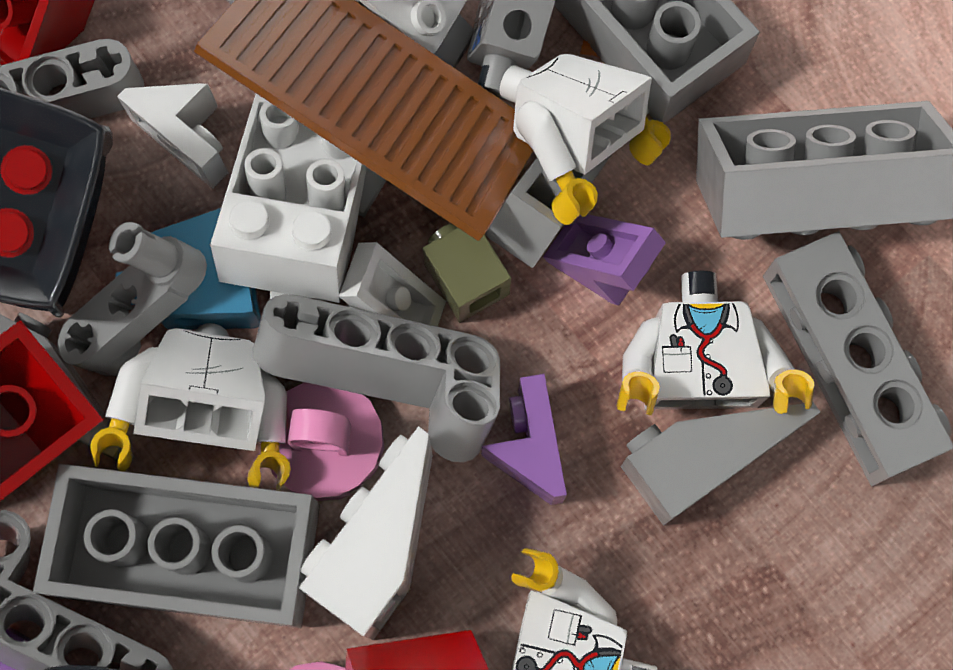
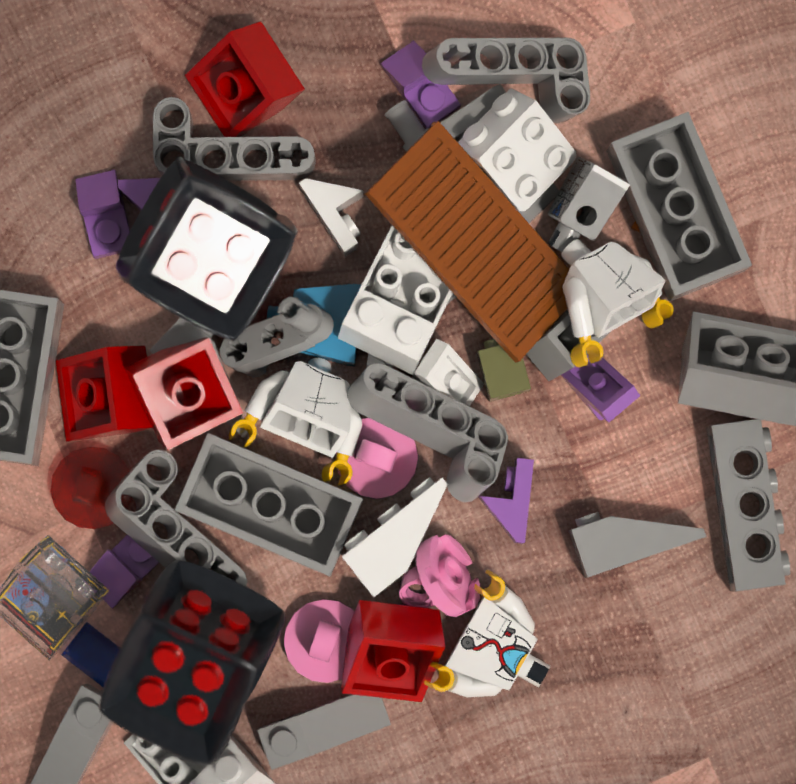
camera: 15 degrees right, 10 degrees up
white torso [617,270,814,416] -> none
none -> bright pink tile [399,534,480,617]

